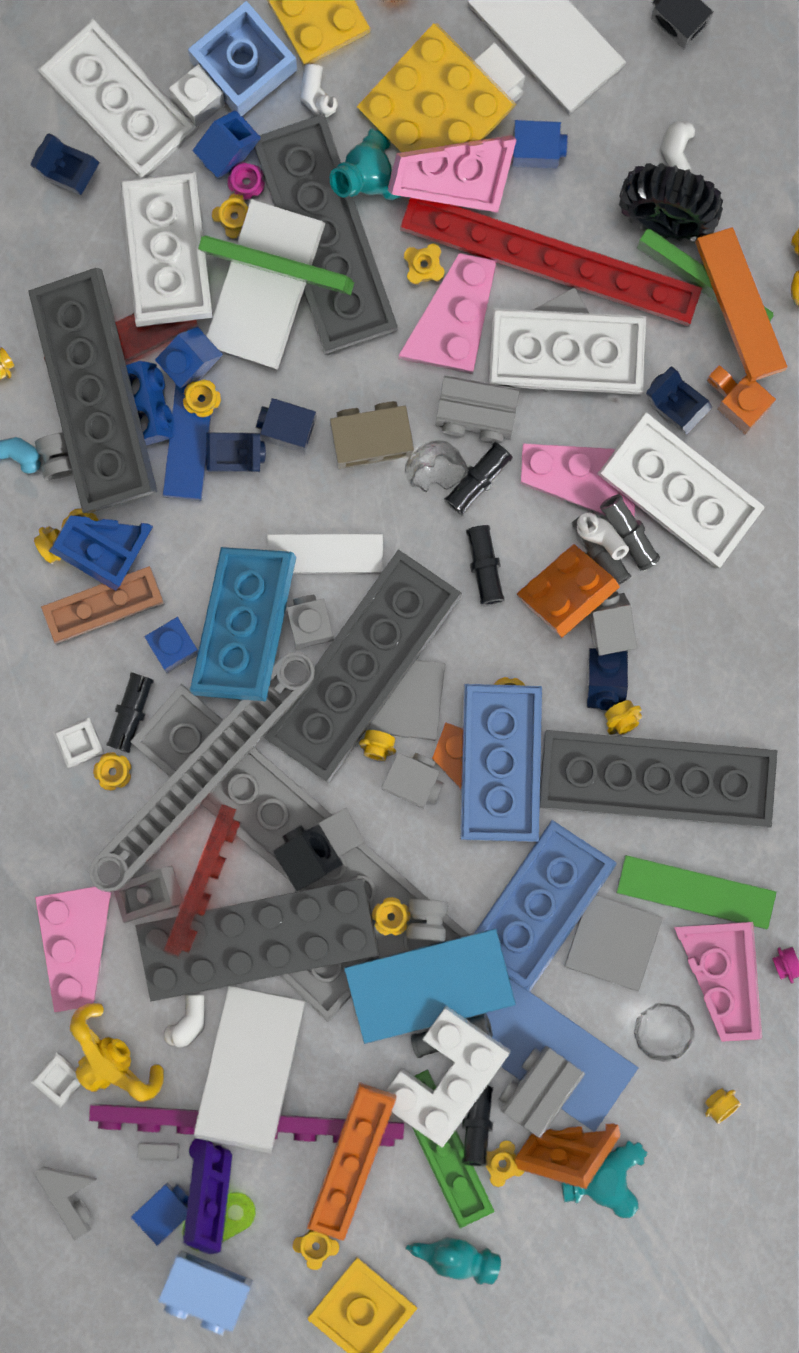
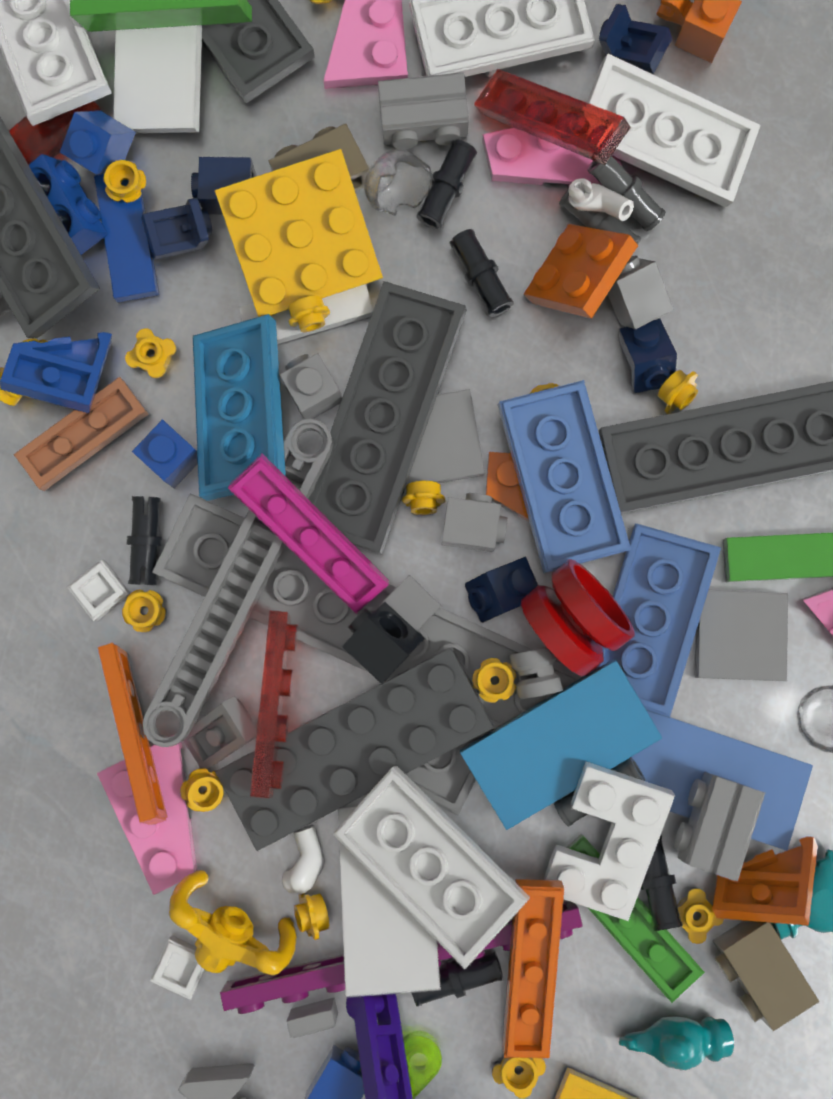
camera: 10 degrees left, 0 degrees up
none -> orange tile [98,643,168,825]
none -> yellow plate [125,328,176,378]
none -> yellow plate [180,768,223,812]
none -> yellow plate [215,149,383,317]
none -> dark pink tile [228,453,389,613]
none -> yellow plate [288,295,330,333]
none -> yellow plate [294,893,329,940]
none -> white tile [333,766,531,969]
none -> black pin [412,951,504,1007]
none -> dark blue bracket [465,556,538,623]
none -> clear red plate [474,69,631,165]
none -> red wheel [521,559,635,676]
none -> dark tan brick [713,921,820,1032]

